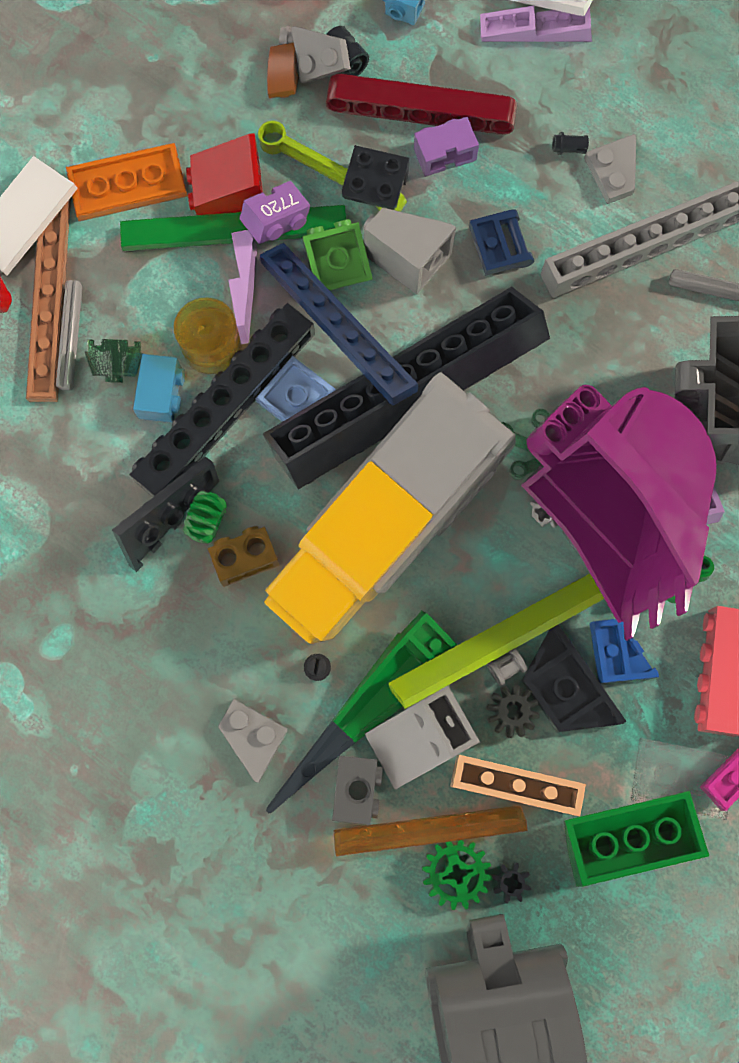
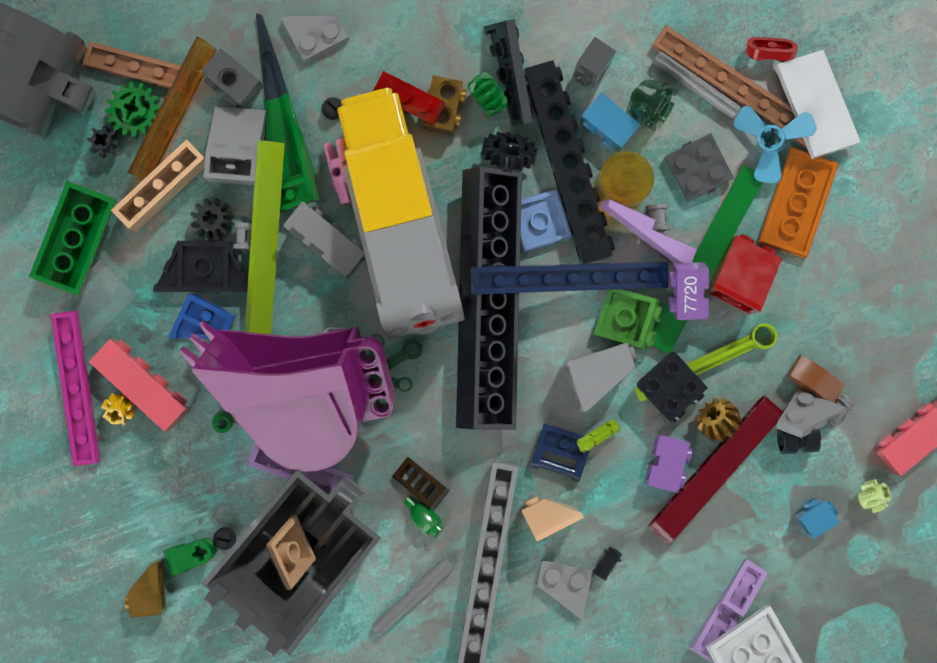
camera: 120 degrees right, 10 degrees up
none -> nougat tile [82,41,188,93]
none -> light grey wedge [283,201,365,279]
none -> bright pink hinge [323,137,352,205]
none -> red plate [373,71,446,125]
none -> dark brown slope [392,457,450,510]
none -> green plant [403,496,444,538]
none -> black gear [481,131,538,171]
none -> light nougat slope [521,496,584,541]
none -> dark grey brick [573,37,616,88]
none -> lime axle [577,419,620,452]
none -> light grey bush [645,204,670,232]
none -> dark grey plate [665,133,734,202]
none -> pearl gold gear [696,397,742,442]
none -> medium azure piece [734,106,817,183]

